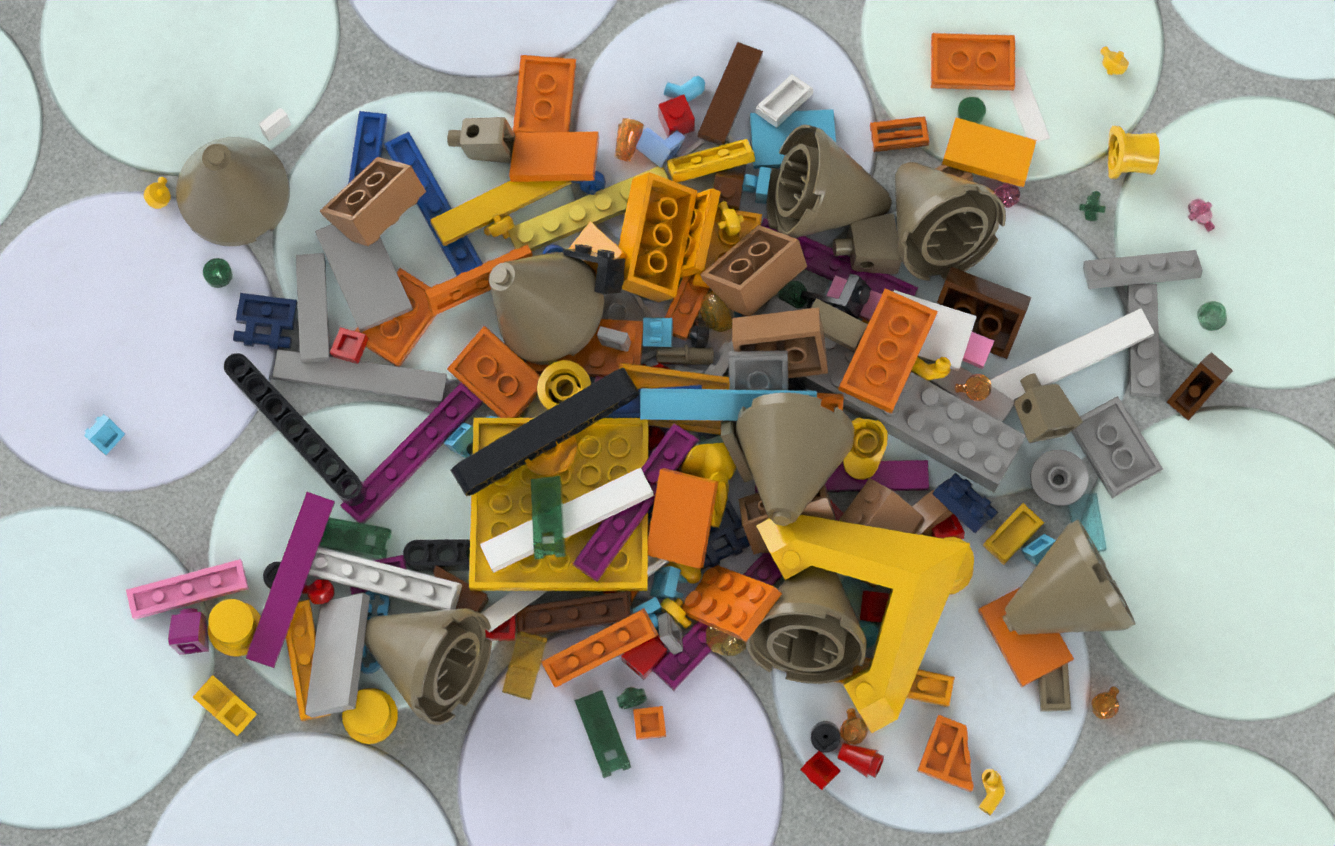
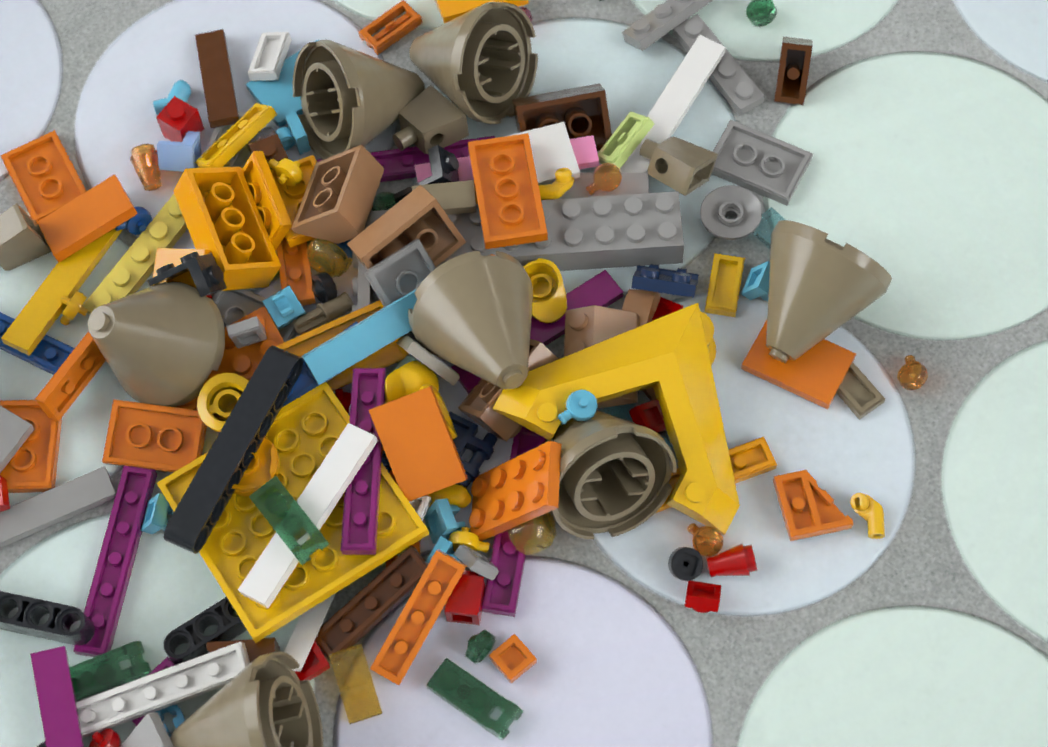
camera: 30 degrees left, 10 degrees down
none -> medium azure piece [558,390,597,424]
none -> yellowish green tile [597,112,654,171]

